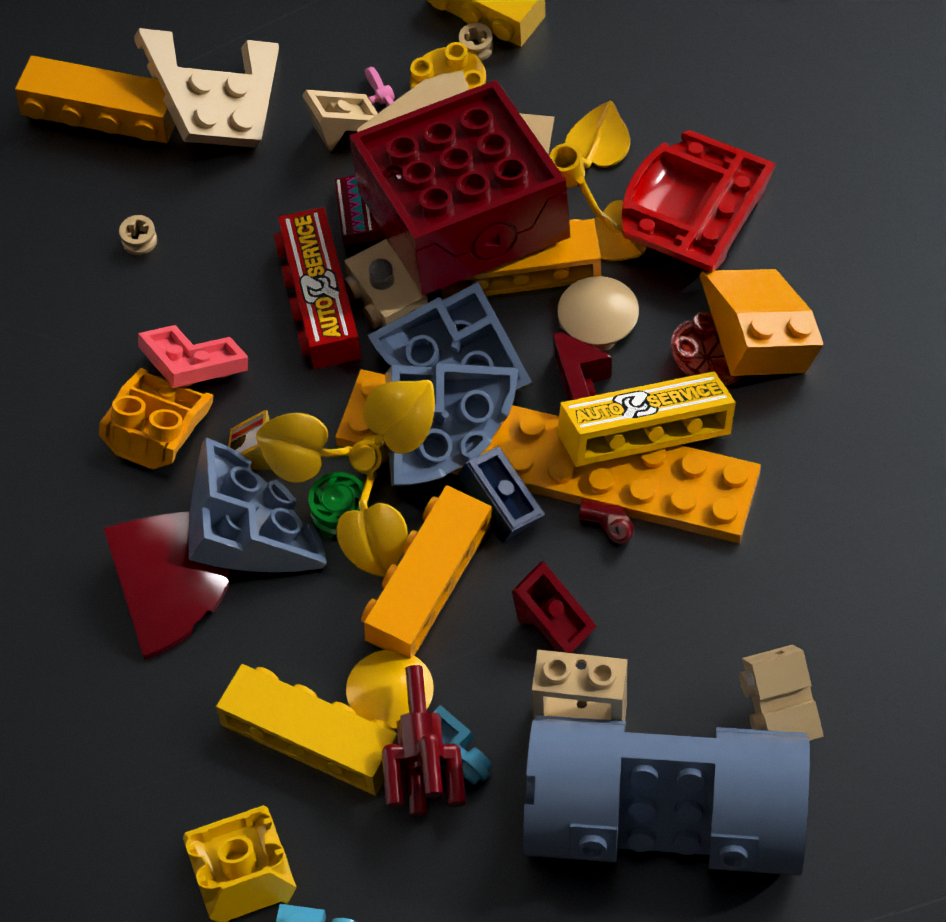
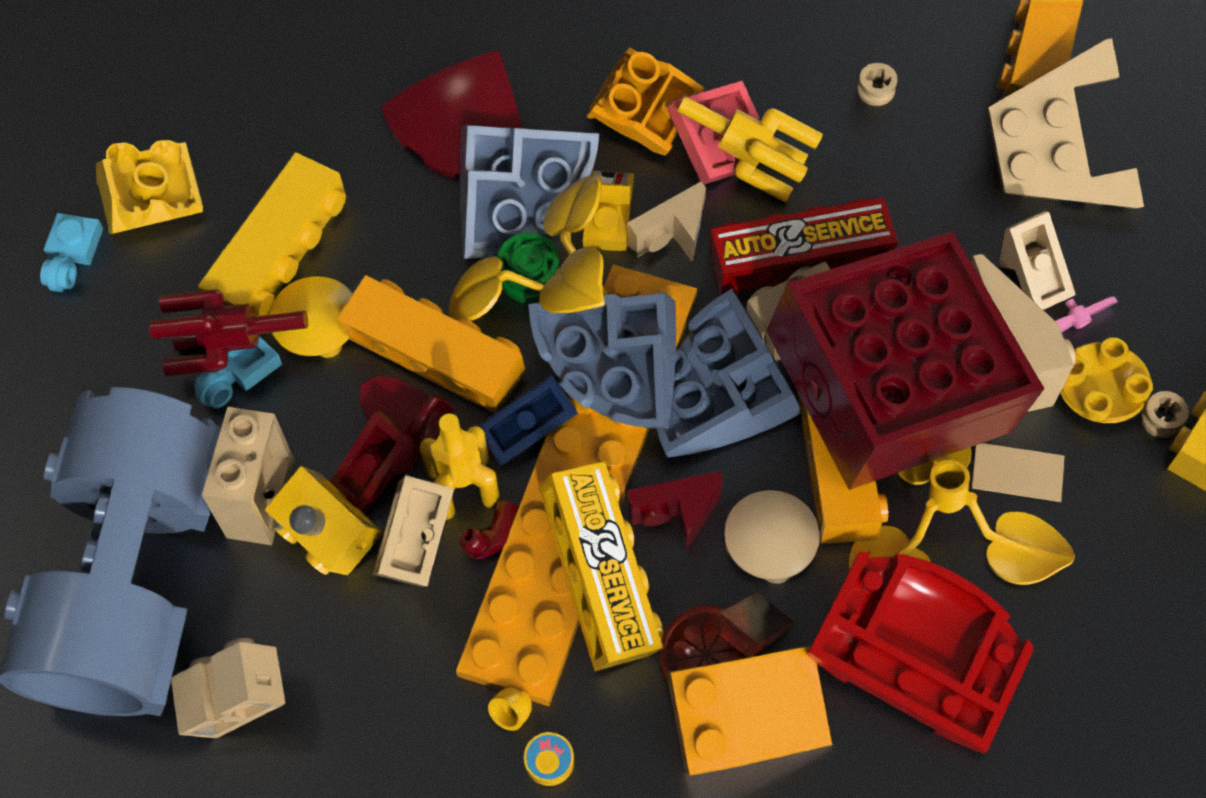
camera: 90 degrees right, 5 degrees up
none -> yellow piece [264,466,384,576]
none -> dark red piece [359,376,455,460]
none -> tan window [372,475,454,587]
none -> yellow plant [420,414,500,520]
none -> yellow hinge [488,686,532,731]
none -> tile [524,732,574,786]
none -> tan slope [627,182,706,261]
none -> yellow plant [677,96,823,202]
none -> tile [711,592,794,658]

